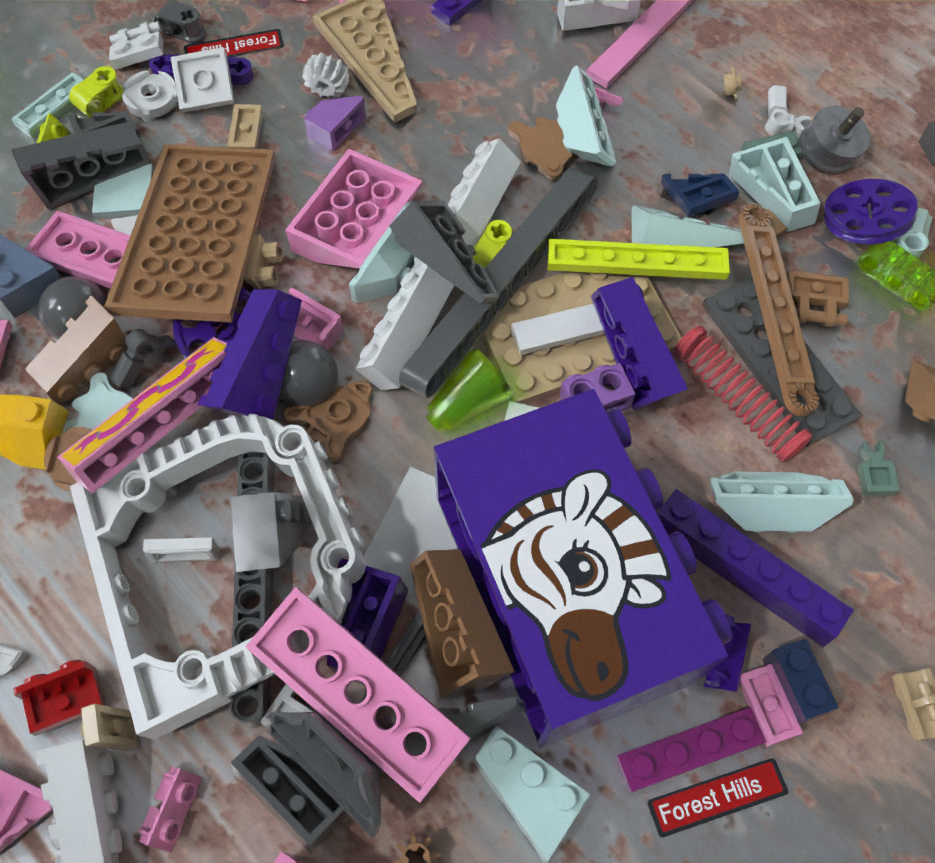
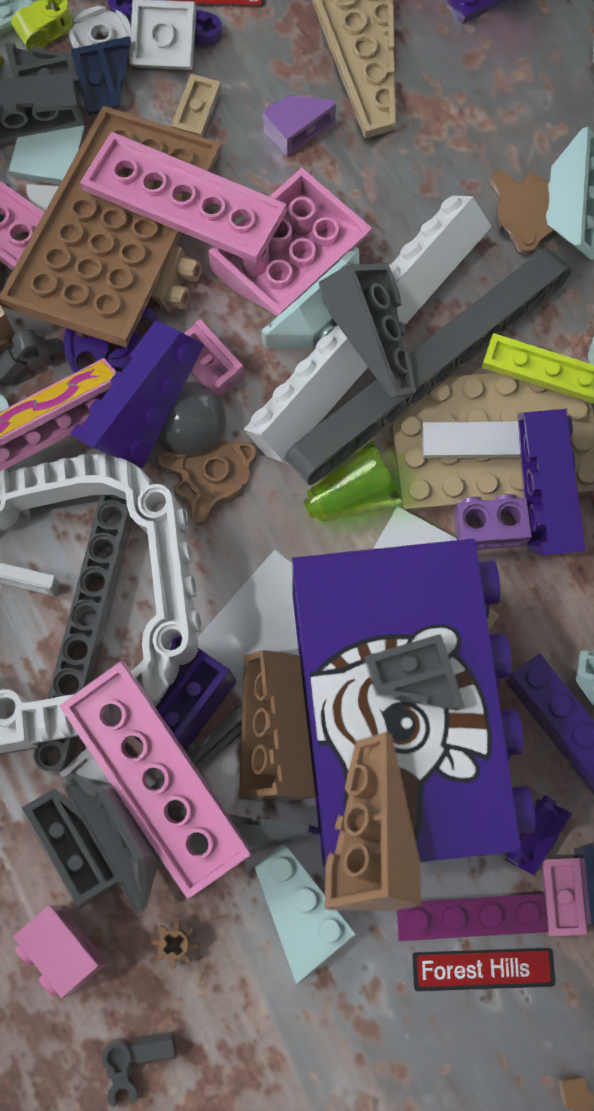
camera: 15 degrees right, 10 degrees up
wedge [230,492,314,572] -> none
white gear [302,52,350,99] -> none
neon yellow piece [473,220,512,269] -> none
none -> dark blue wing [71,36,131,115]
none -> bright pink plate [80,132,287,264]
none -> medium nougat wedge [325,732,421,911]
none -> dark grey wing [364,634,465,711]

